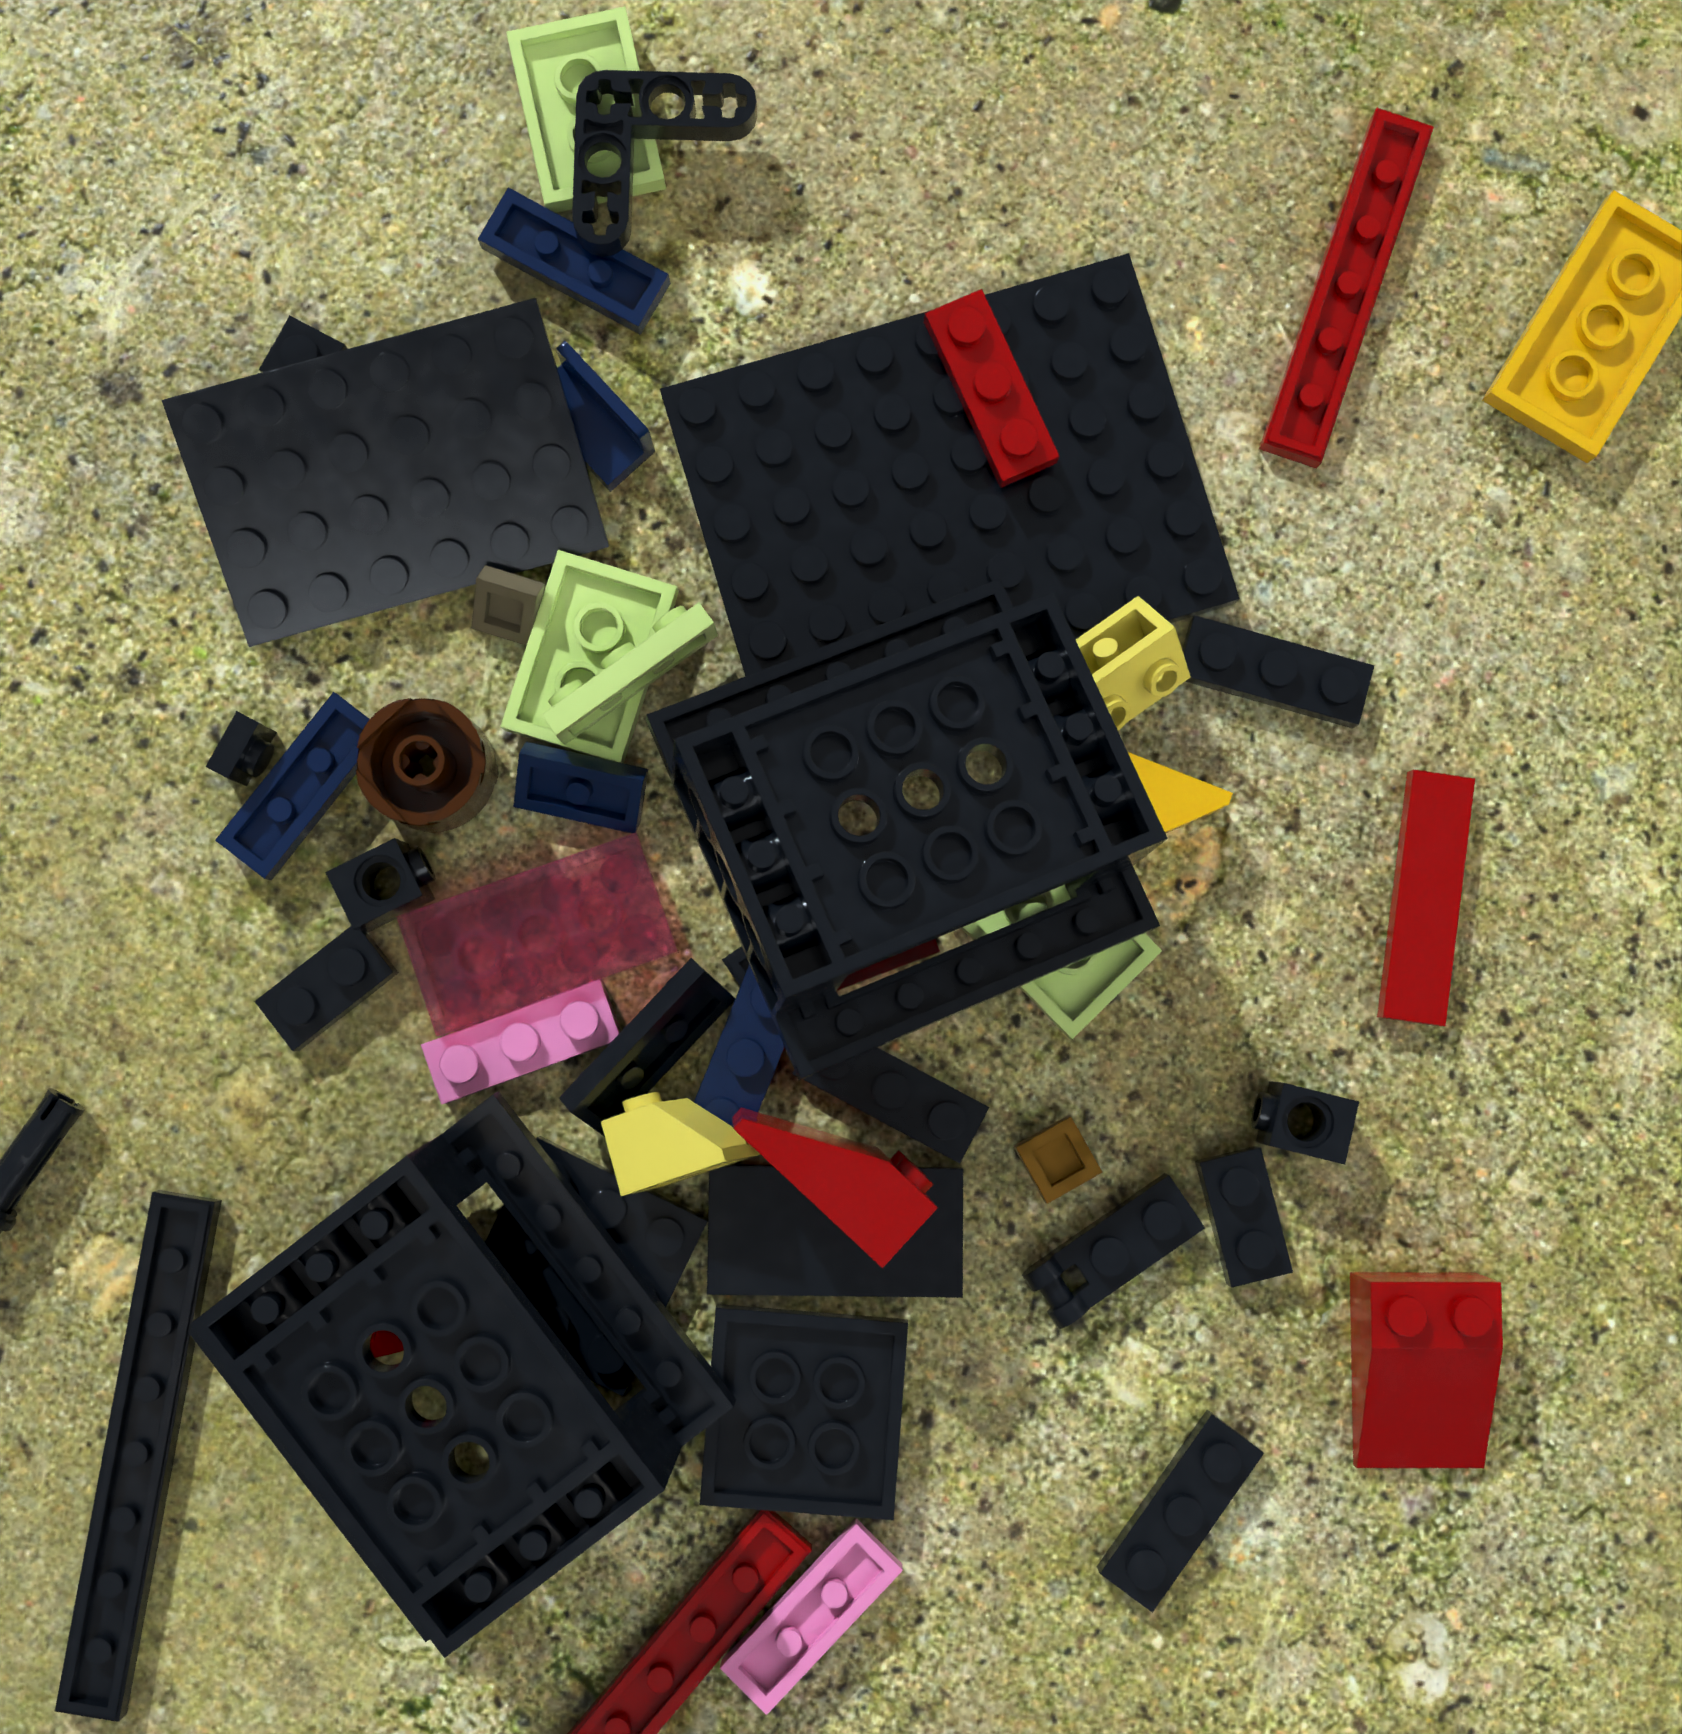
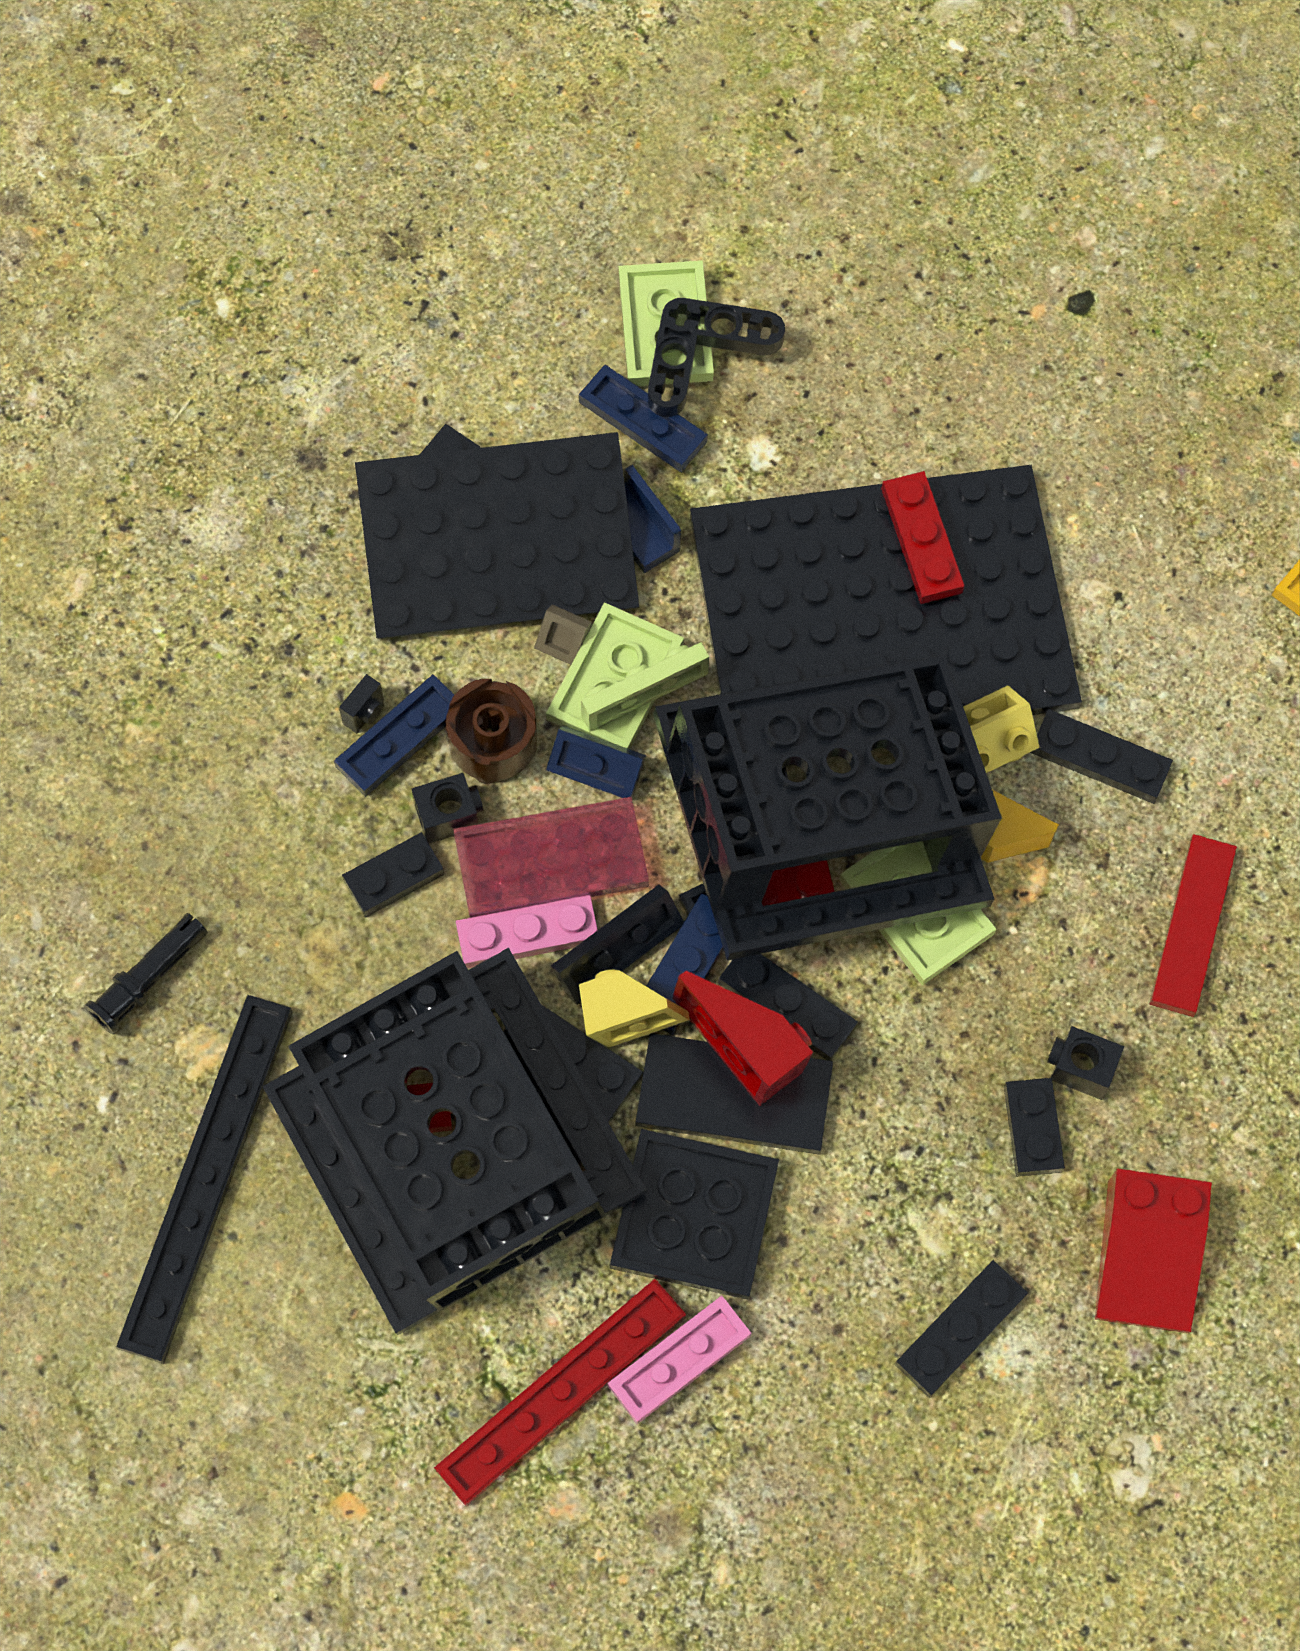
camera: 10 degrees right, 15 degrees down
pearl gold plate [1013,1115,1103,1204] -> none
black plate [1022,1173,1205,1329] -> none
red tile [1259,107,1434,469] -> none

